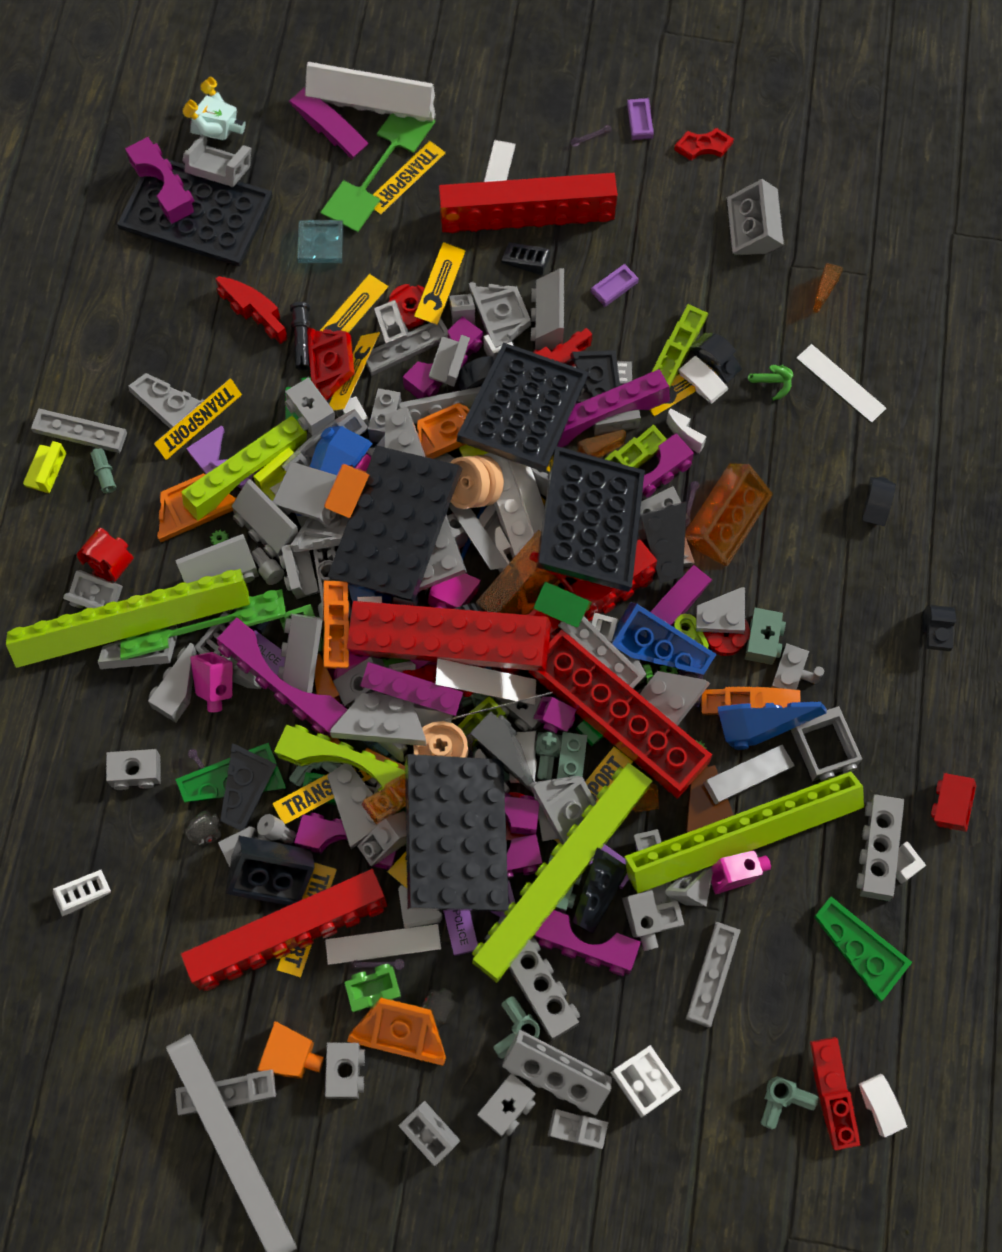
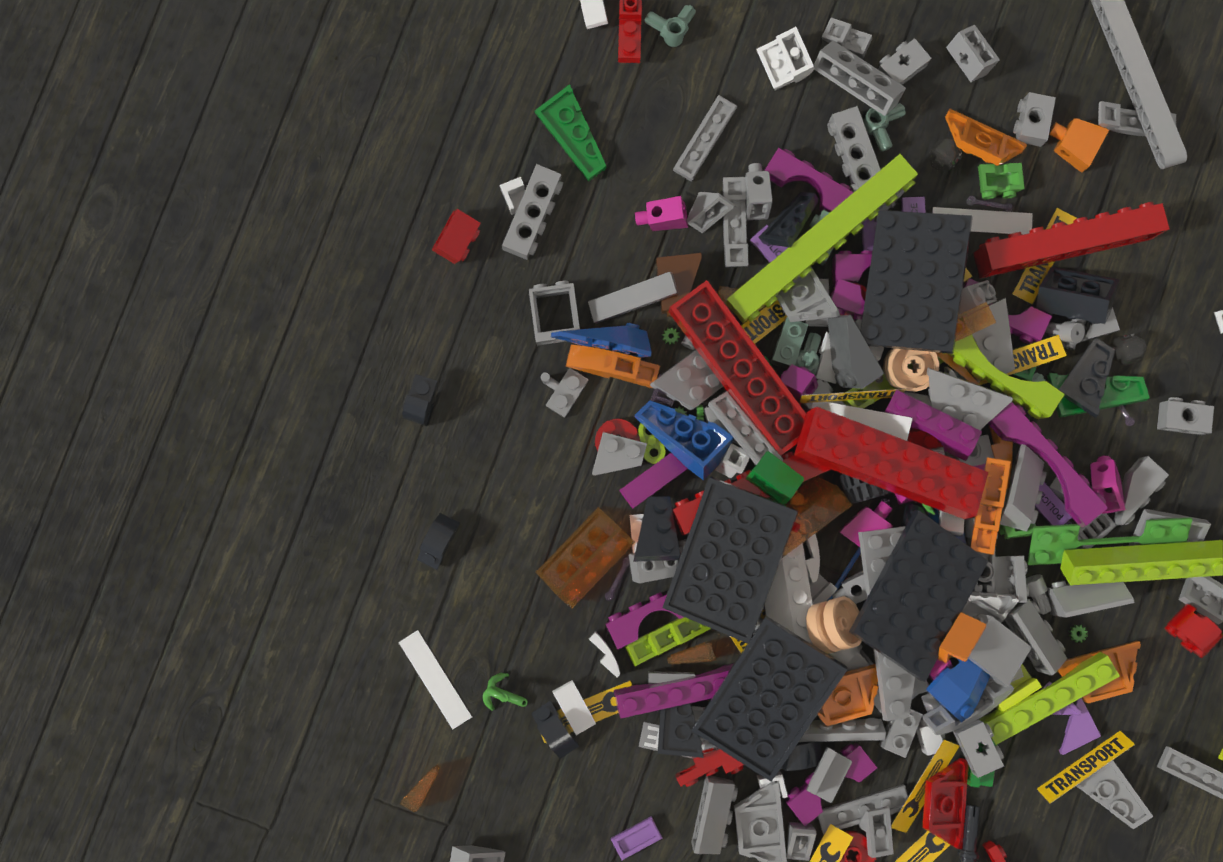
camera: 165 degrees left, 15 degrees up
sand green axle [91,448,117,493] -> none
light grey sticker [449,502,510,570] -> none
lime brick [625,771,864,893] -> none
lime slope [652,304,708,388] -> none
sand green brick [744,608,786,665] -> none

